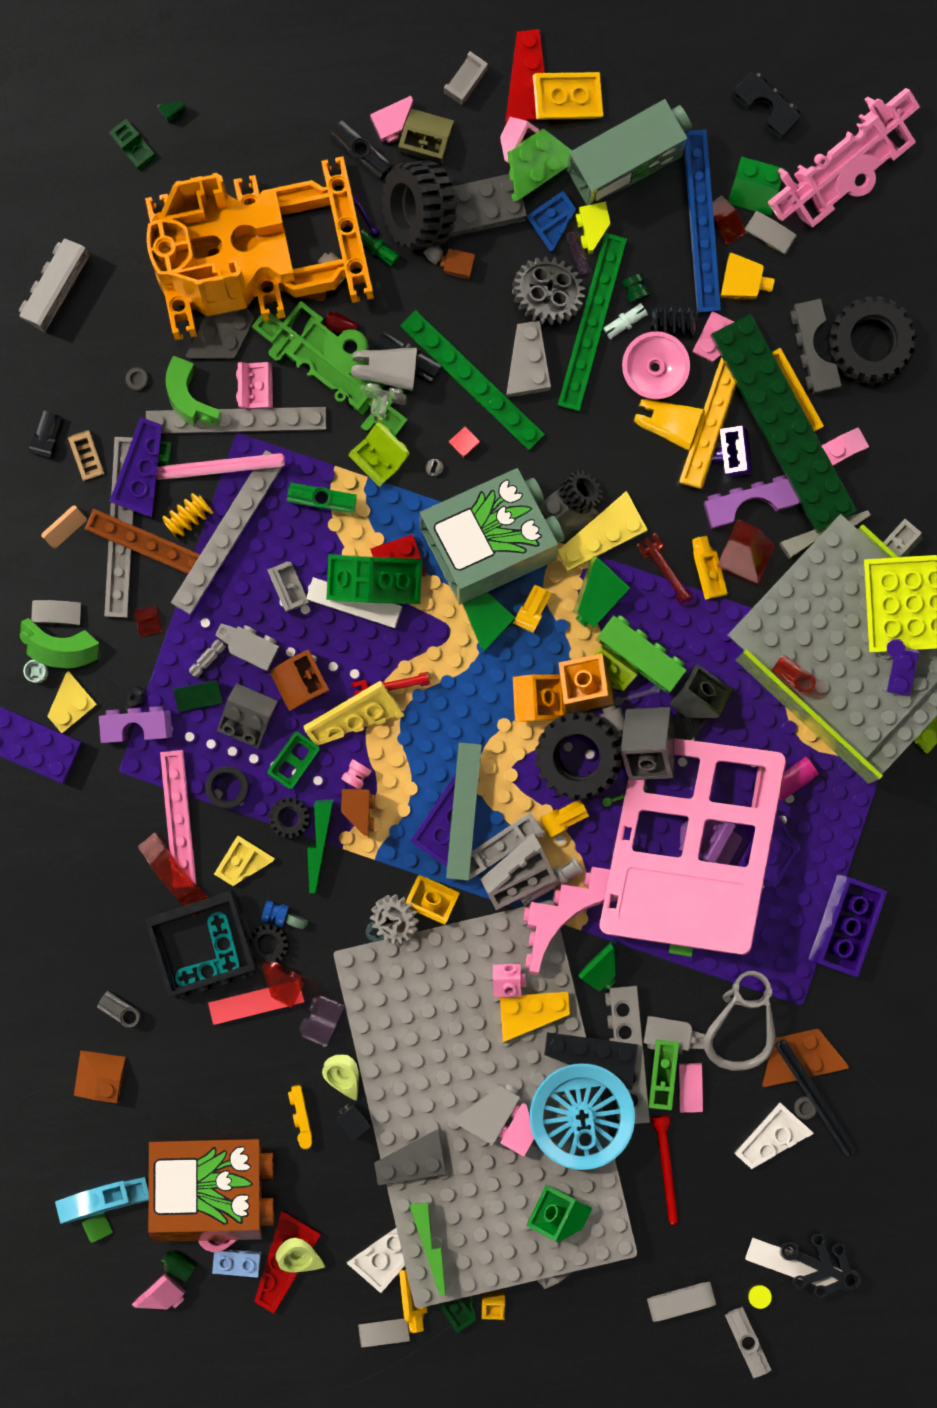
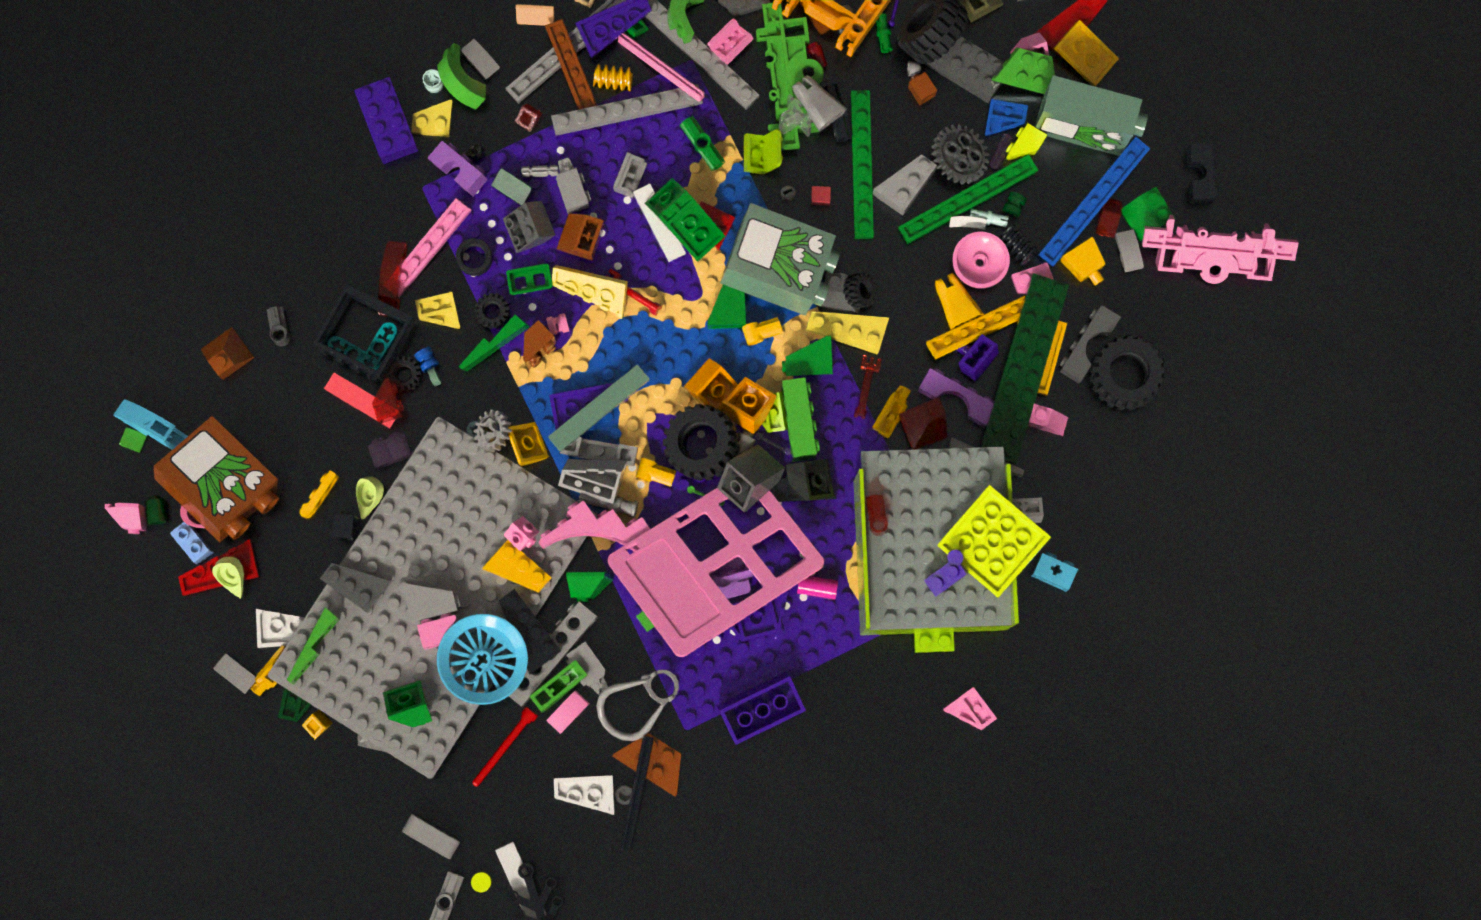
camera: 45 degrees right, 5 degrees down
none -> white sticker [949,216,987,230]

